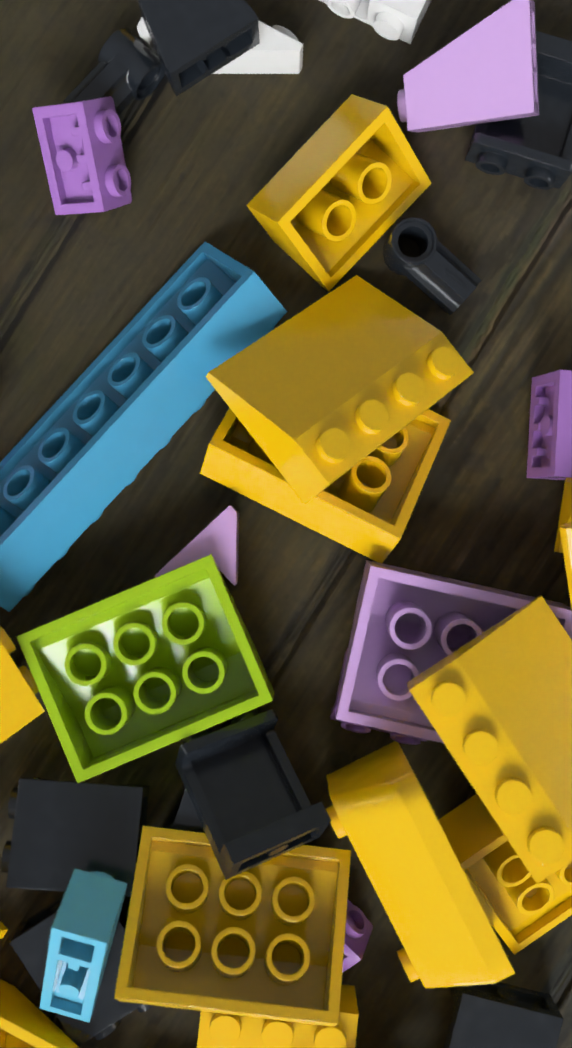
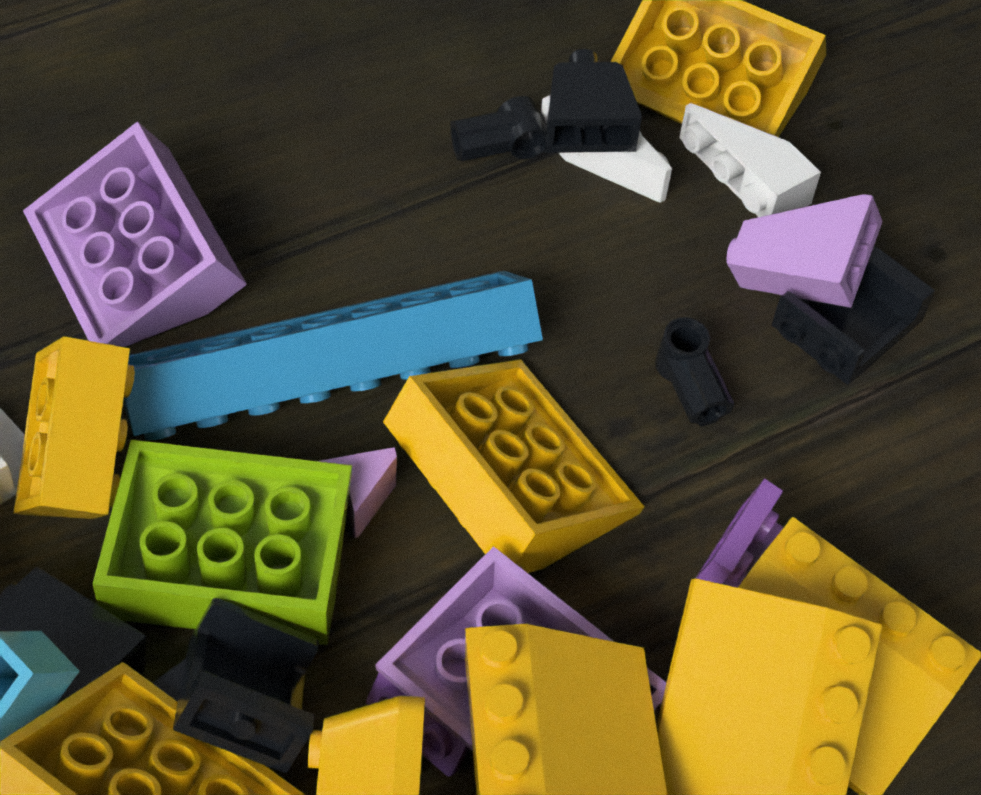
camera: 25 degrees right, 35 degrees down
medium lavender bracket [32,96,132,215] -> none
yellow slope [206,275,474,504] -> none
yellow slope [246,94,432,291] -> none

